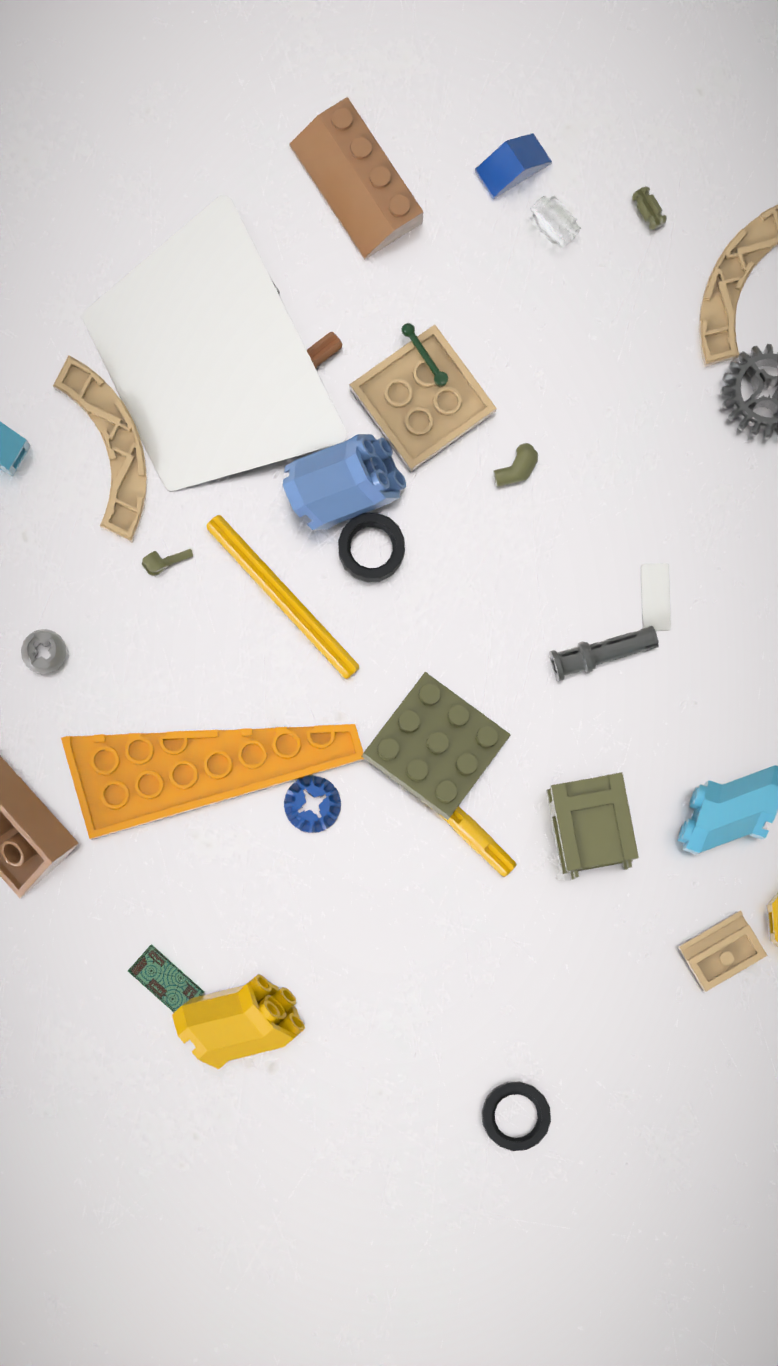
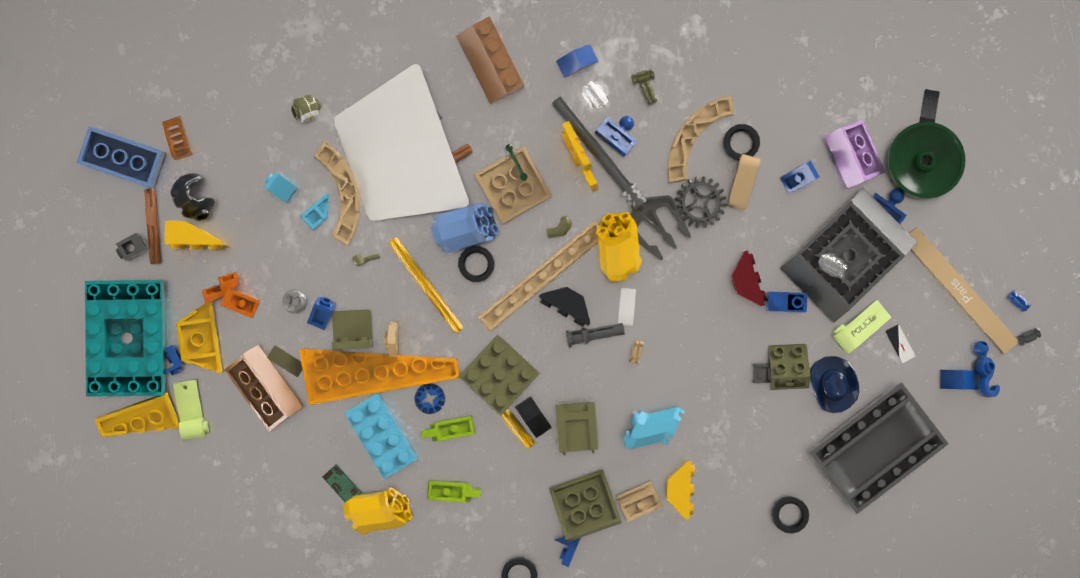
camera: 10 degrees right, 5 degrees up
none -> olive sticker [267,346,303,377]
none -> olive head [291,95,321,122]
none -> medium azure tile [300,193,329,231]
none -> blue bracket [307,297,336,330]
none -> olive bracket [332,310,373,350]
none -> medium azure brick [345,393,418,479]
none -> tan wing [384,321,398,357]
none -> lime hinge [421,415,475,442]
none -> lime hinge [427,480,481,502]
none -> tan tile [478,220,599,331]
none -> black slope [515,396,552,438]
none -> black slope [539,287,590,327]
none -> olive plate [549,470,622,542]
none -> dark grey piece [552,96,691,260]
none -> blue slope [554,535,580,567]
none -> yellow wing [561,121,599,192]
none -> plate [595,116,637,156]
none -> yellow brick [596,212,642,281]
none -> tan piece [629,340,644,364]
none -> olive piece [631,69,655,84]

